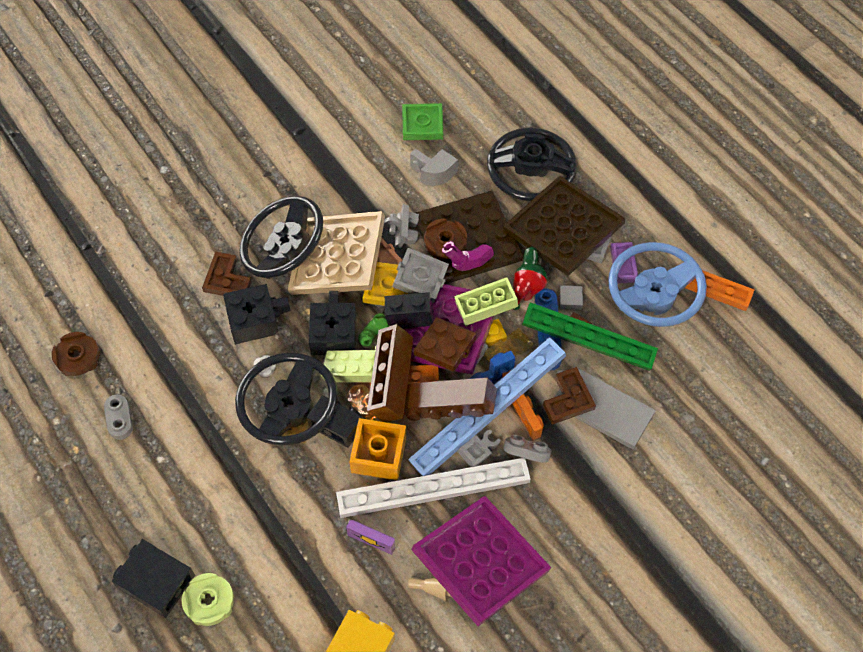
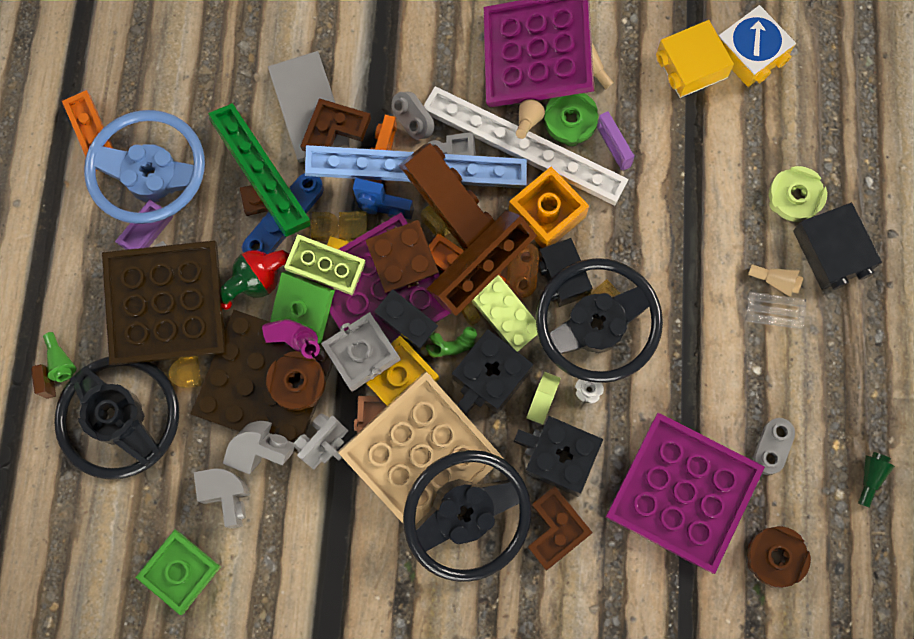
camera: 135 degrees left, 15 degrees up
light grey tile [560,286,583,310] -> none
none -> reddish brown tile [31,364,56,399]
none -> bright green cone [43,332,77,382]
none -> clear yellow tile [169,357,201,388]
none -> light grey brick [223,421,295,475]
none -> bright green plate [270,271,335,344]
none -> tan cone [516,99,545,139]
none -> yellowish green piece [527,372,561,425]
none -> bright green plate [544,93,598,147]
none -> magenta plate [605,413,765,574]
none -> clear tile [745,292,807,329]
none -> tan cone [748,265,804,297]
none -> dark green cone [858,452,895,508]

